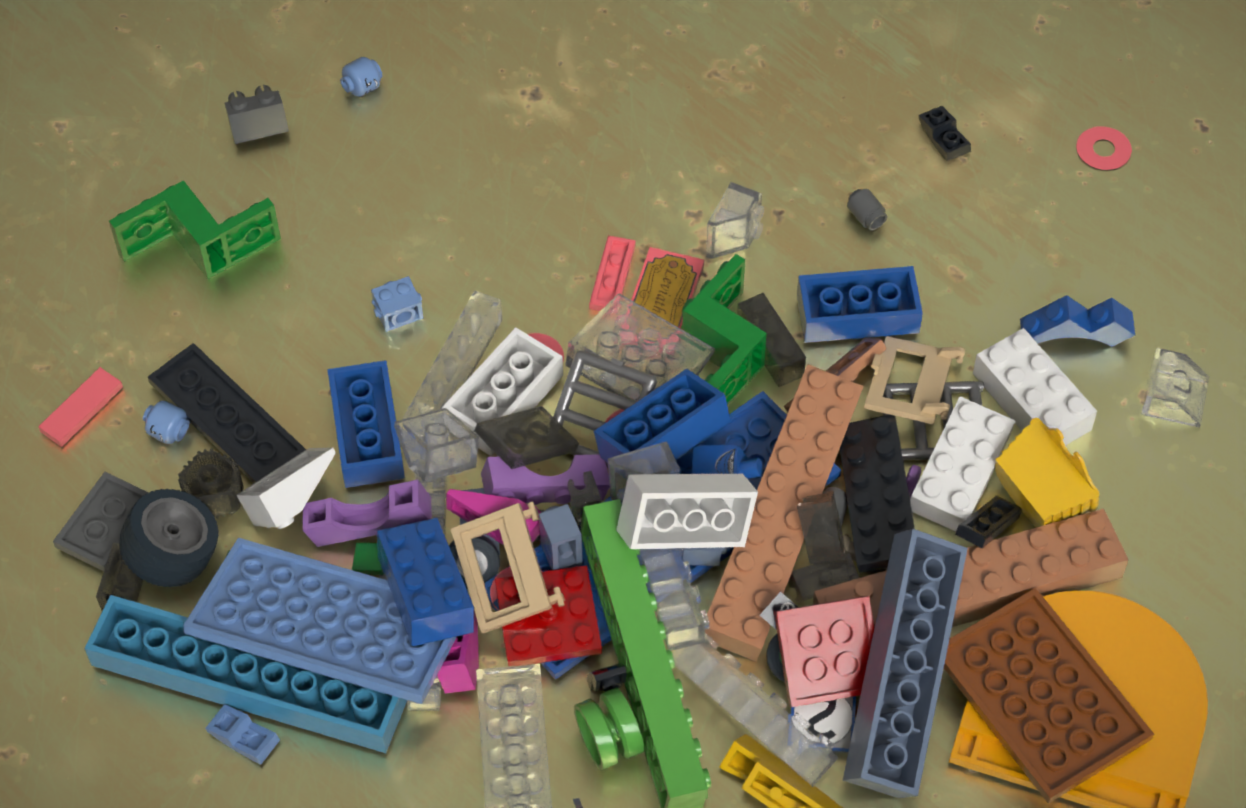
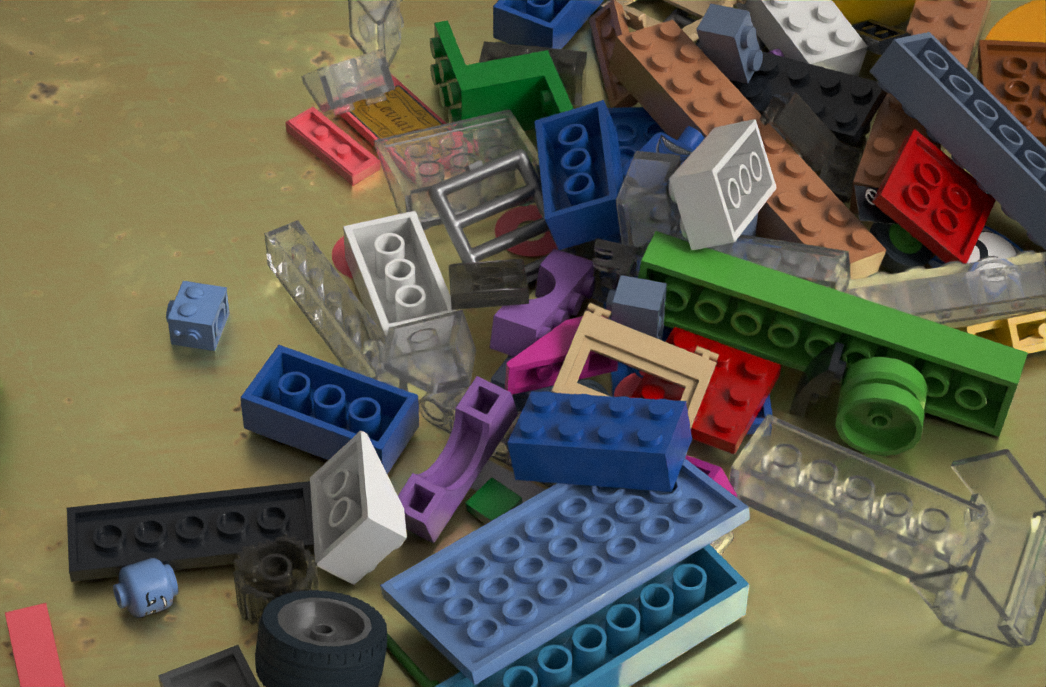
camera: 55 degrees left, 10 degrees down
none -> clear slope [301,49,395,116]
none -> sand blue brick [696,4,763,84]

